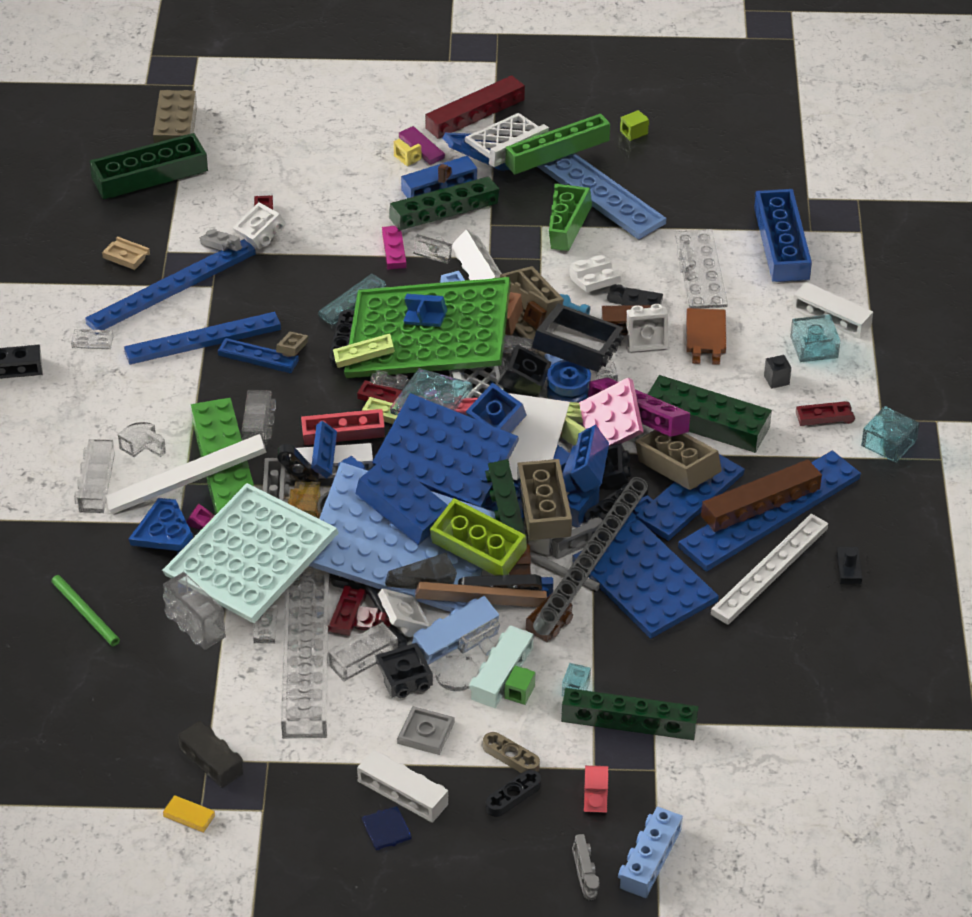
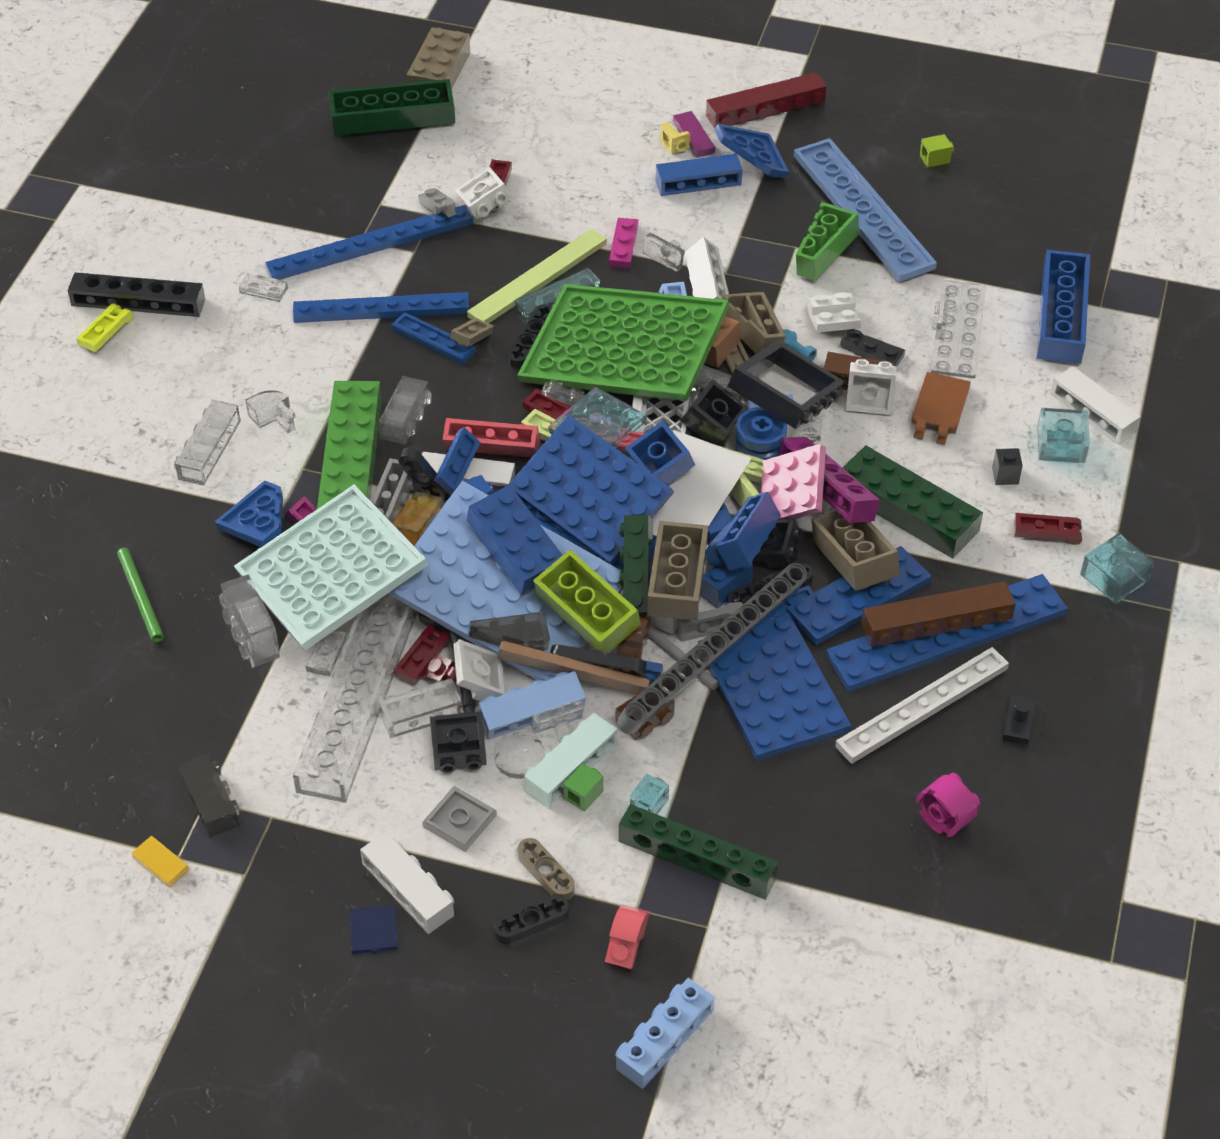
camera: 15 degrees right, 5 degrees up
tan plate [102,237,150,270] -> none
white tile [106,434,267,514] -> none
yellowish green plate [333,333,395,368] -> none
dark green brick [389,176,499,231] -> none
blue panel [403,294,447,327] -> none
reddish brown tile [438,164,452,183] -> none
white fence [465,113,549,167] -> none
bright green brick [505,114,610,174] -> none
reddish brown plate [522,301,547,329] -> none
light grey hinge [572,834,600,901] -> none
none -> yellowish green tile [467,229,607,323]
none -> dark pink brick [916,773,981,837]

